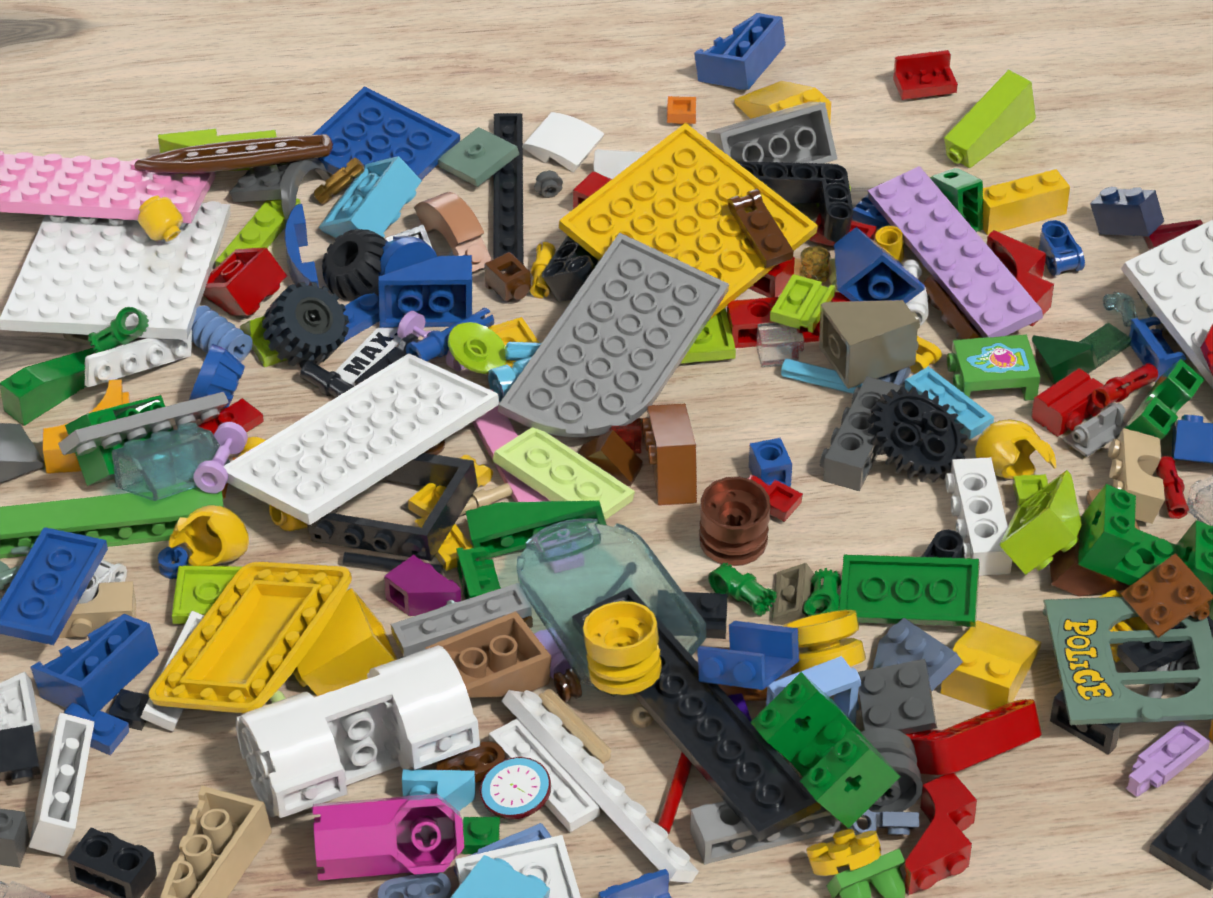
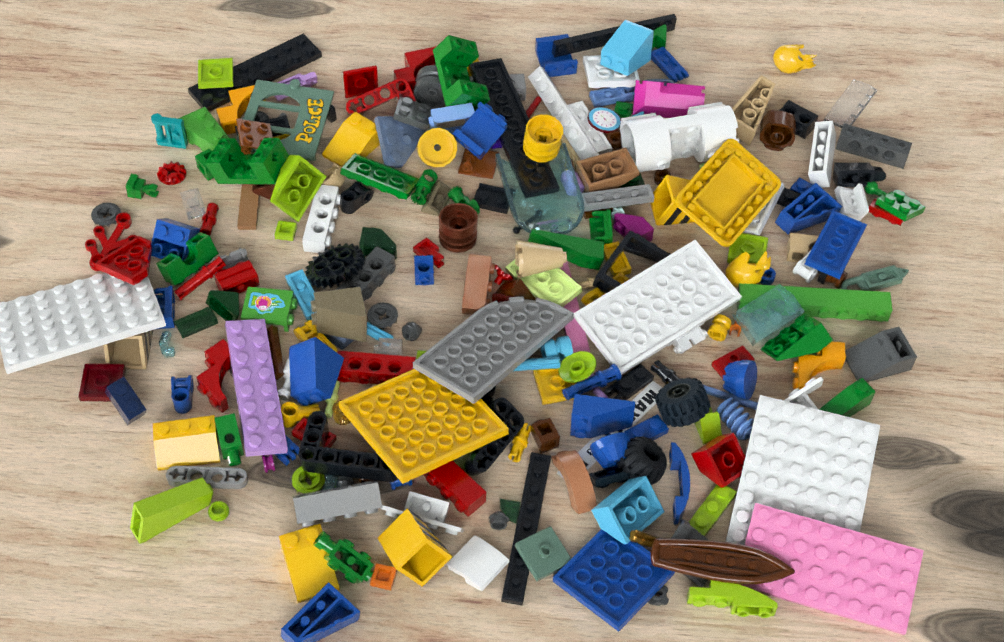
camera: 170 degrees left, 10 degrees up
light grey plate [58,392,229,456] -> none
green connector [88,307,149,353] -> none
yellow head [138,195,183,242] -> none
lavender wheel [193,422,248,493] -> none
reddish brown plate [727,189,794,269] -> none
lime plate [770,274,835,333] -> none
red bracket [893,50,958,100] -> none
yellow helmet [975,419,1057,479] -> none
tan arch [1108,428,1165,524] -> none
none -> light grey beam [166,466,248,489]
none -> lime plate [208,501,229,522]
none -> green brick [313,531,374,584]
none -> tan hair [322,162,345,189]
none -> red slope [343,65,378,98]
none -> clear green slope [359,227,397,259]
none -> dark grey gear [367,302,398,330]
none -> yellow slope [377,508,452,587]
none -> dark grey plate [402,322,422,341]
none -> red plant [494,265,514,286]
none -> clear green tile [500,499,521,524]
none -> tan cone [515,240,567,278]
none -> medium blue bar [704,385,758,410]
none -> reddish brown brick [760,110,796,151]

